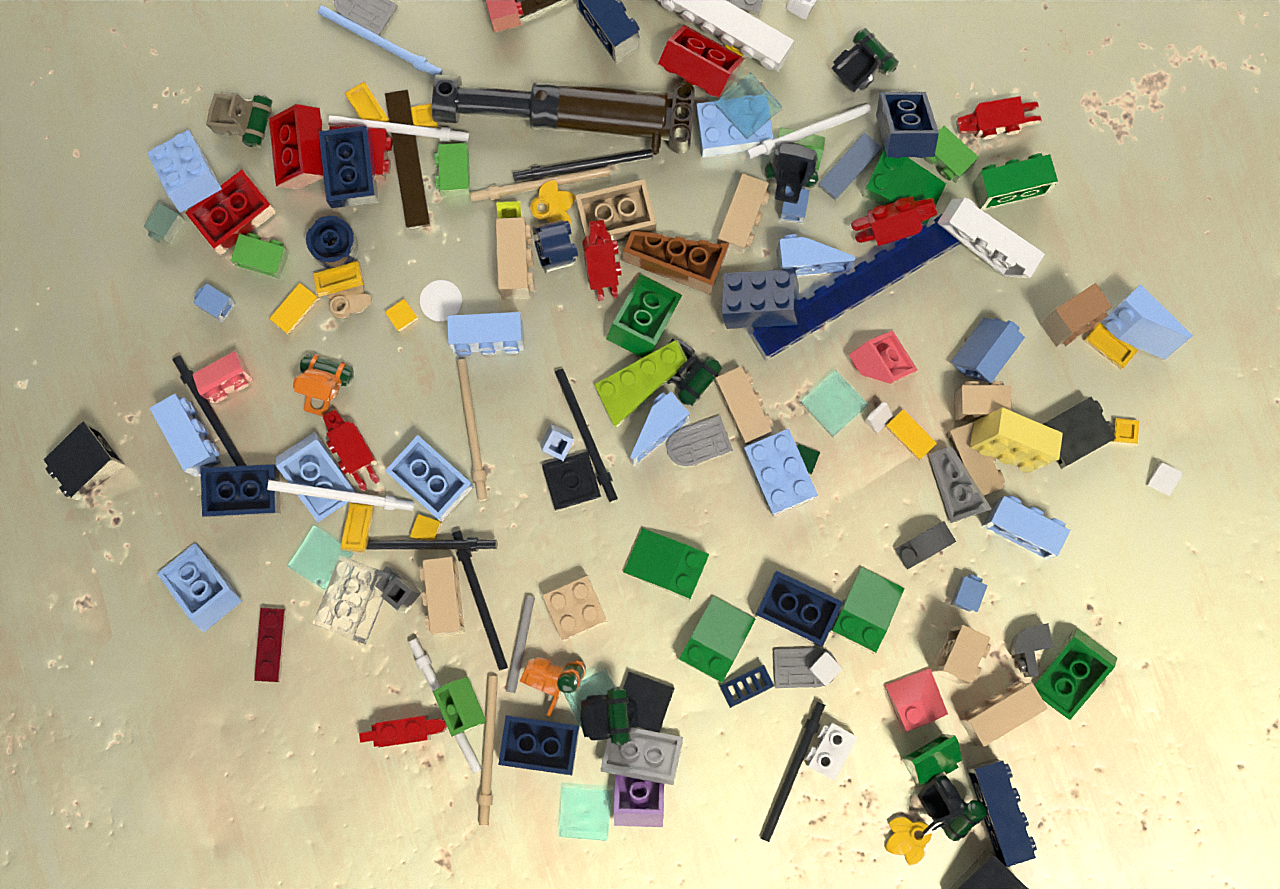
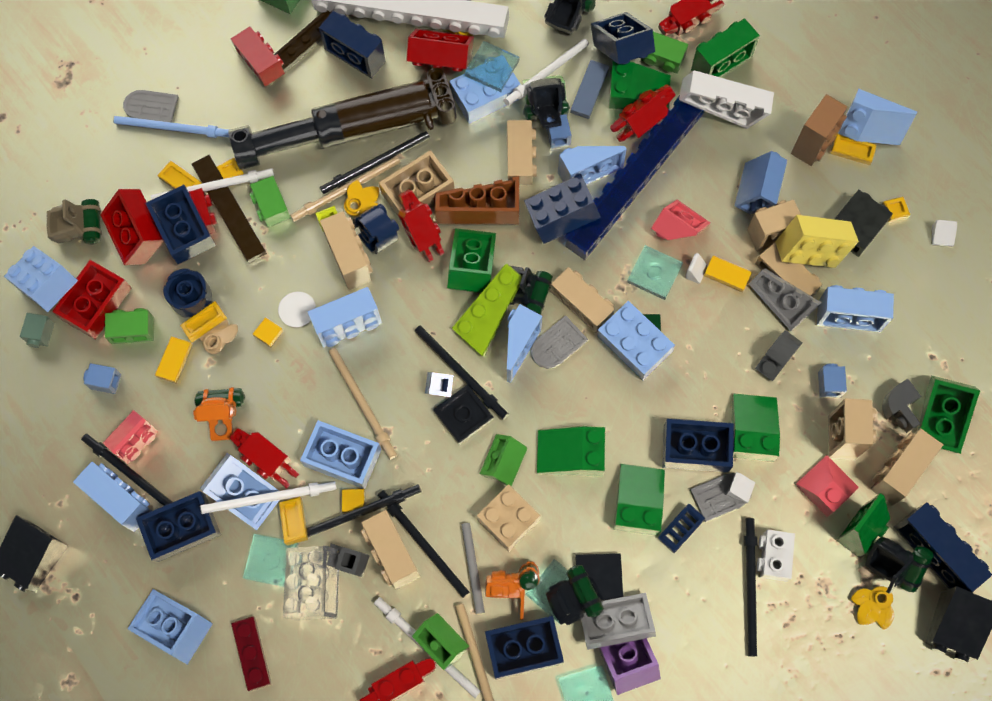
camera: 20 degrees left, 10 degrees down
none -> bright green panel [480,434,527,486]

